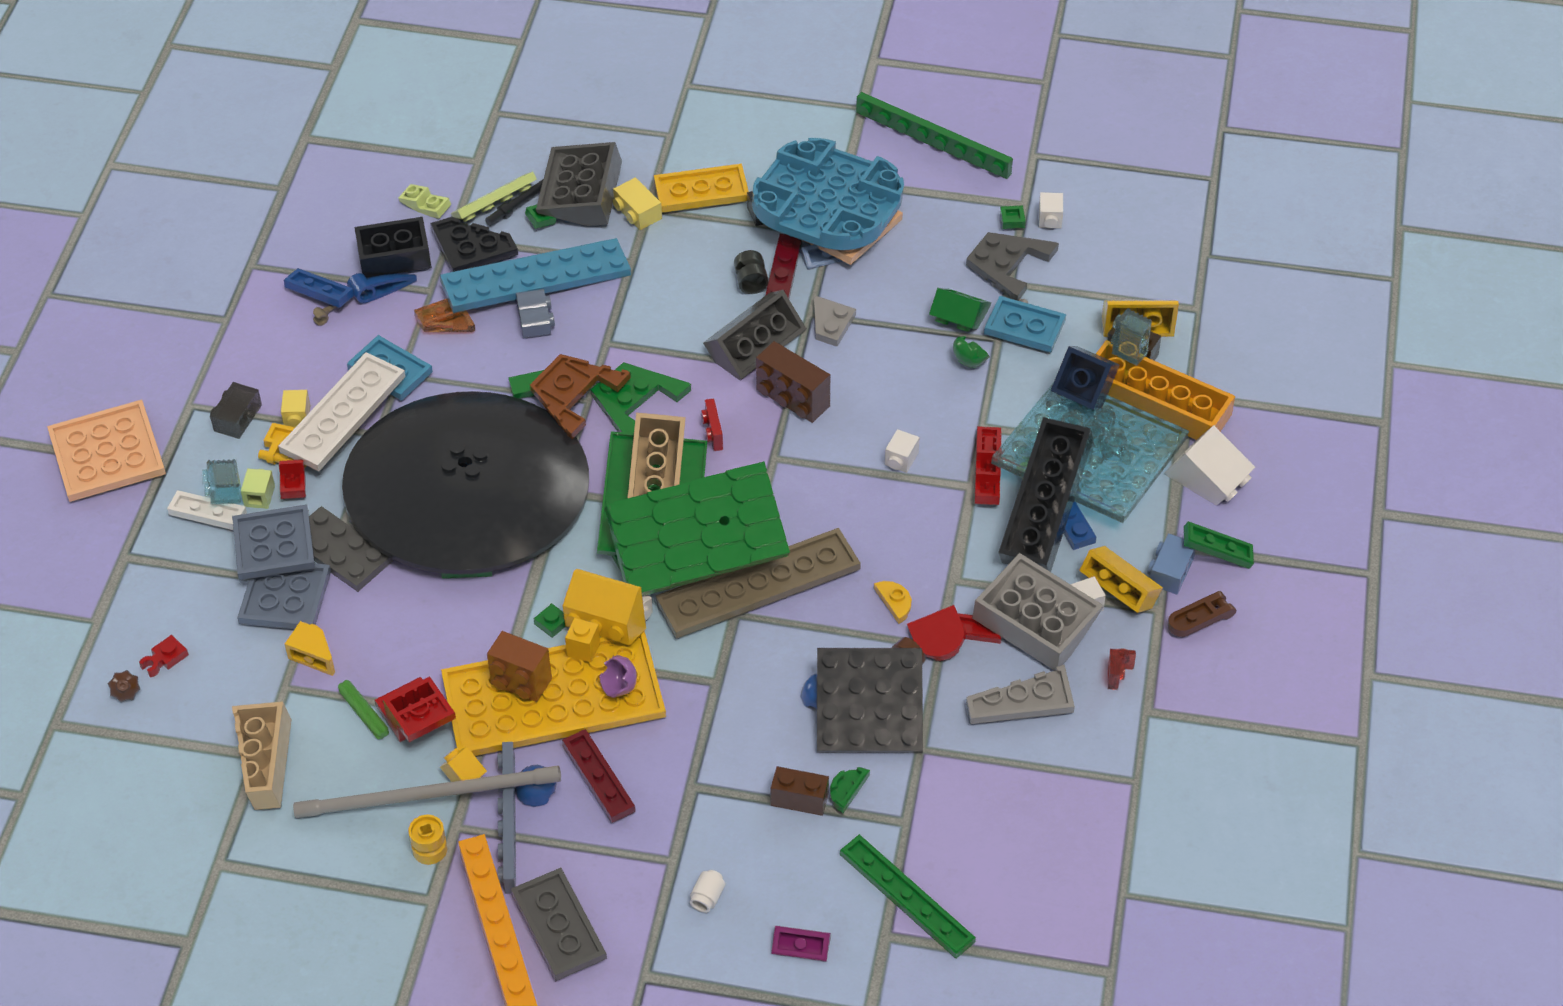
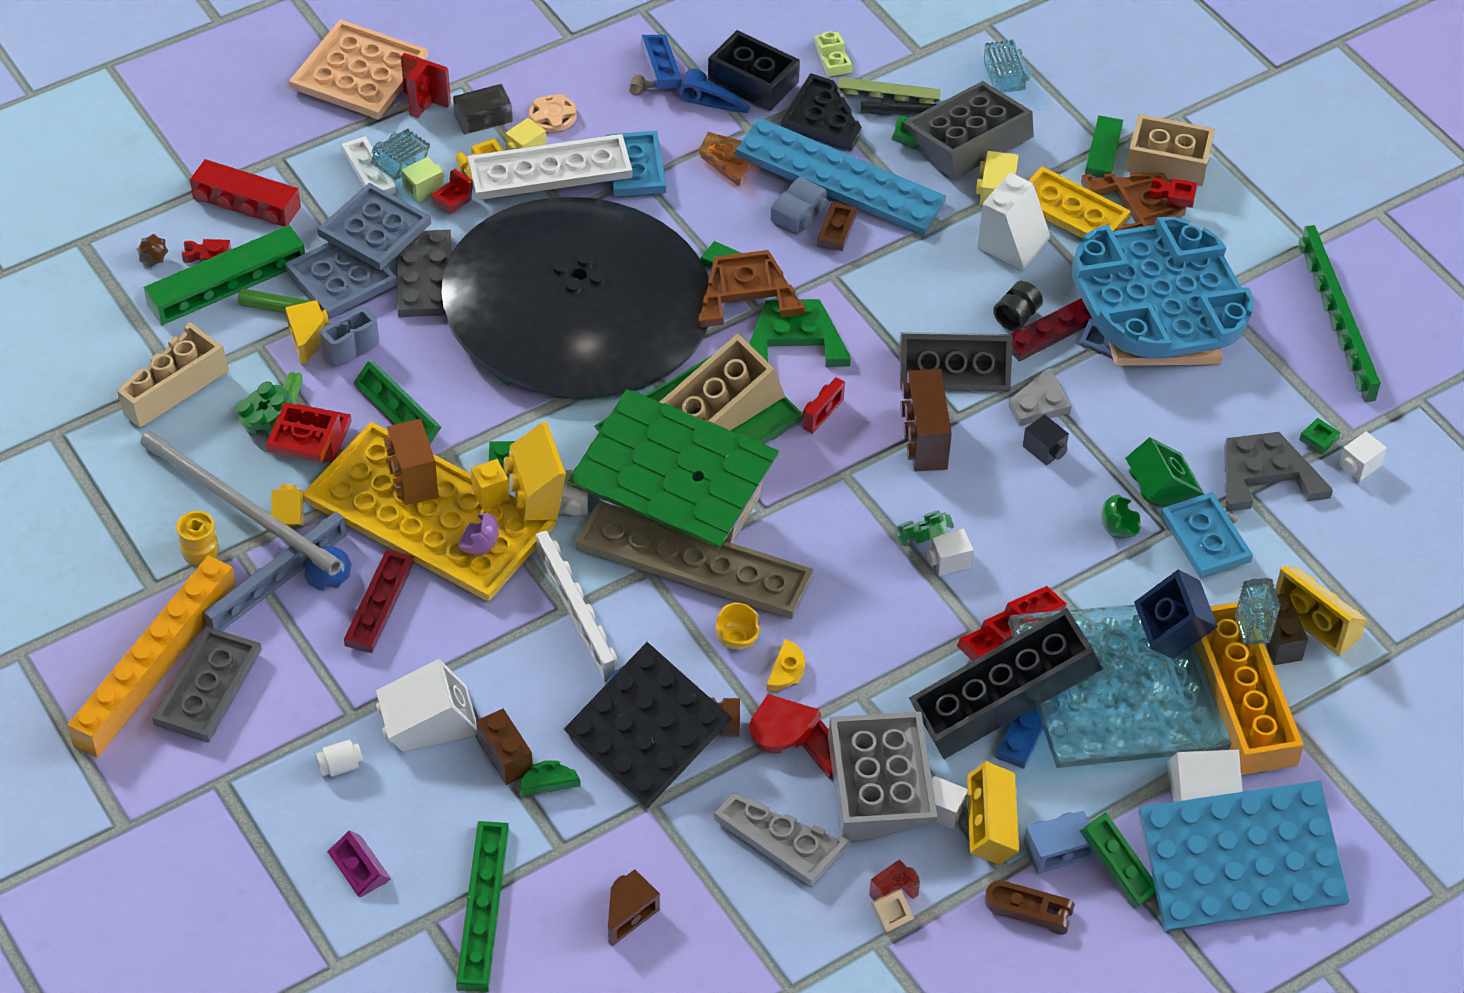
camera: 45 degrees right, 0 degrees up
none -> green brick [144,225,305,326]
none -> red brick [190,159,301,227]
none -> green plate [236,381,293,434]
none -> bright green axle [238,289,311,313]
none -> sand blue brick [320,308,379,366]
none -> green plate [354,361,442,444]
none -> white slope [376,659,477,752]
none -> red bracket [401,53,451,118]
none -> light nougat wheel [529,94,577,133]
none -> white plate [536,530,618,681]
none -> reddish brown slope [608,869,660,947]
none -> yellow hair [715,602,760,650]
none -> reddish brown plate [817,202,857,251]
none -> tan plate [871,889,915,932]
none -> green plate [896,510,954,547]
none -> white slope [977,173,1050,270]
none -> clear light blue brick [983,39,1030,93]
none -> black brick [1023,414,1069,466]
none -> dark orange wing [1081,173,1186,231]
none -> green tile [1085,115,1123,178]
none -> tan brick [1126,114,1215,186]
none -> dark azure plate [1138,780,1350,932]
none -> red plate [1149,178,1197,208]

